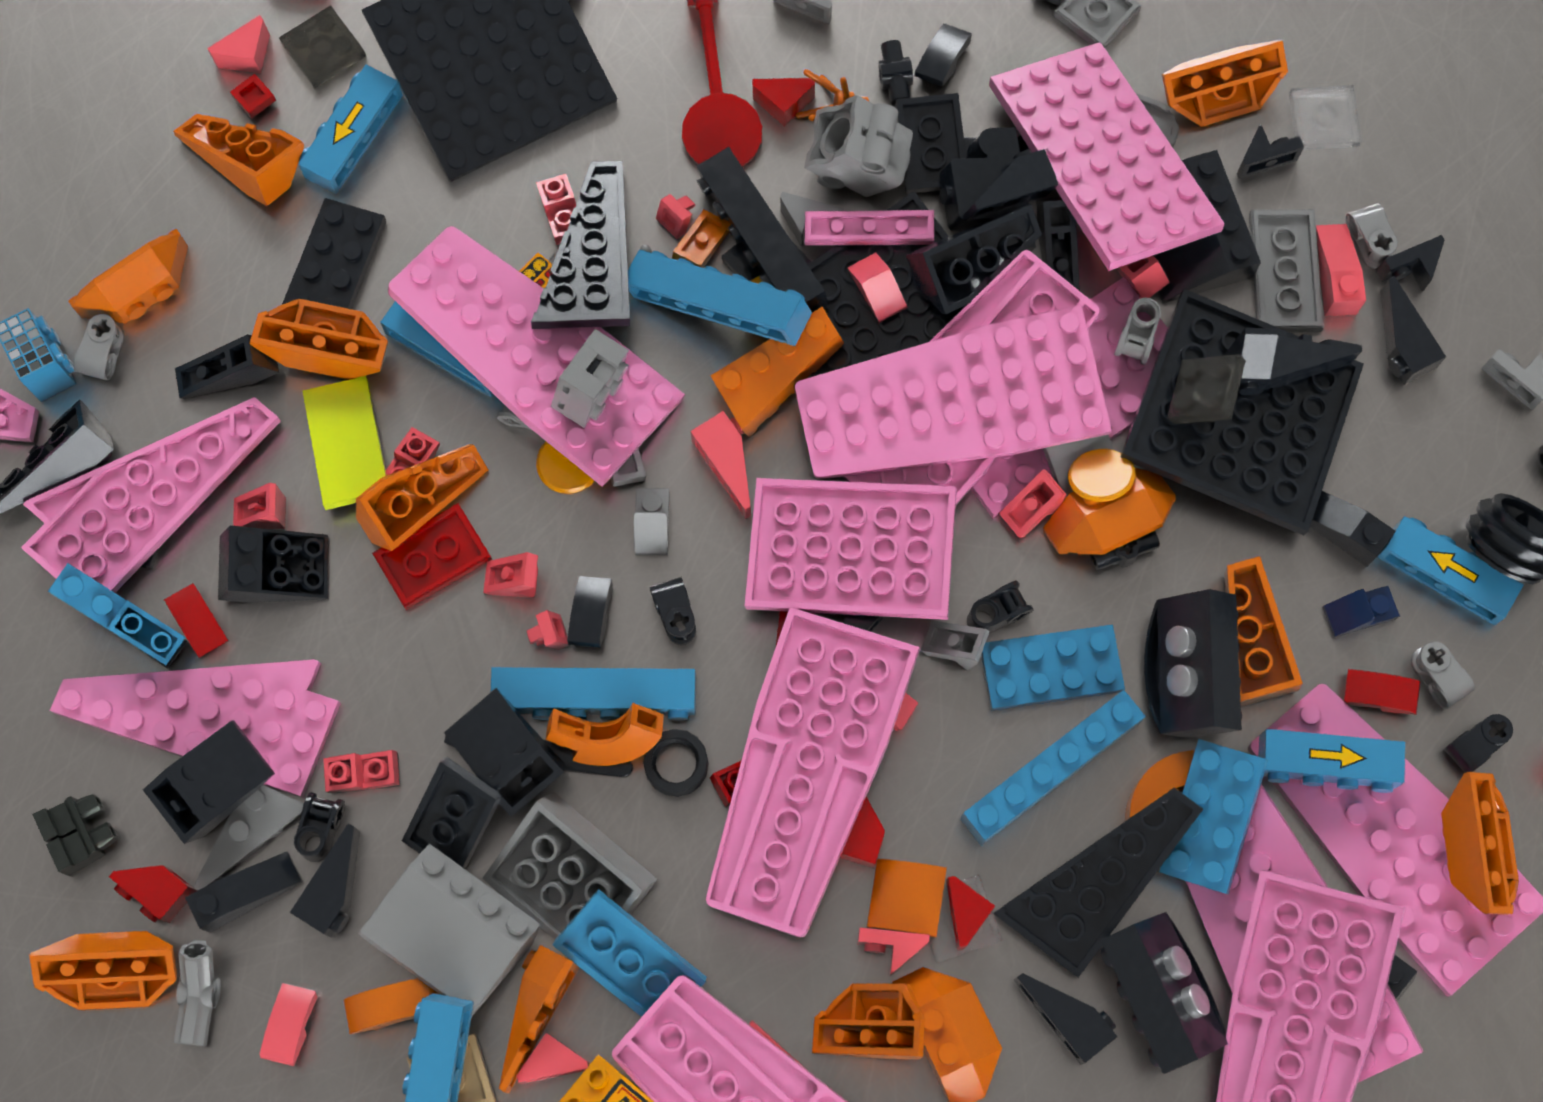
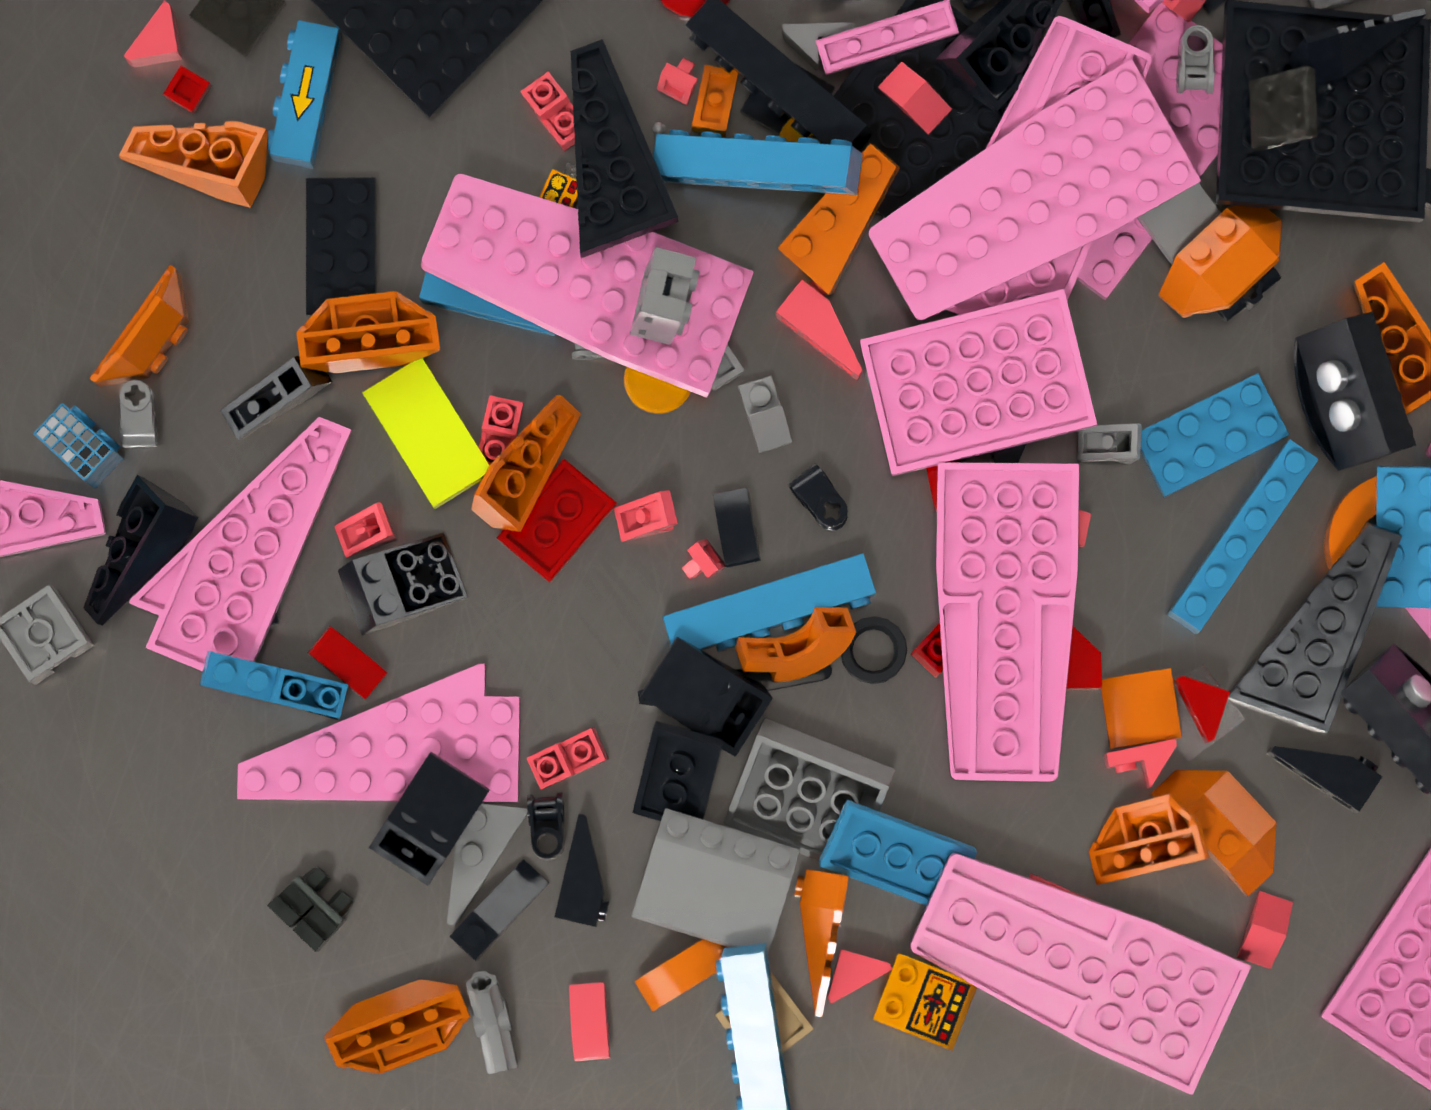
camera: 15 degrees left, 10 degrees up
red slope [109,865,197,923] -> none
black piece [967,580,1034,634] -> none
coral slope [999,469,1066,538] -> none
light orange piece [1068,448,1135,502] -> none

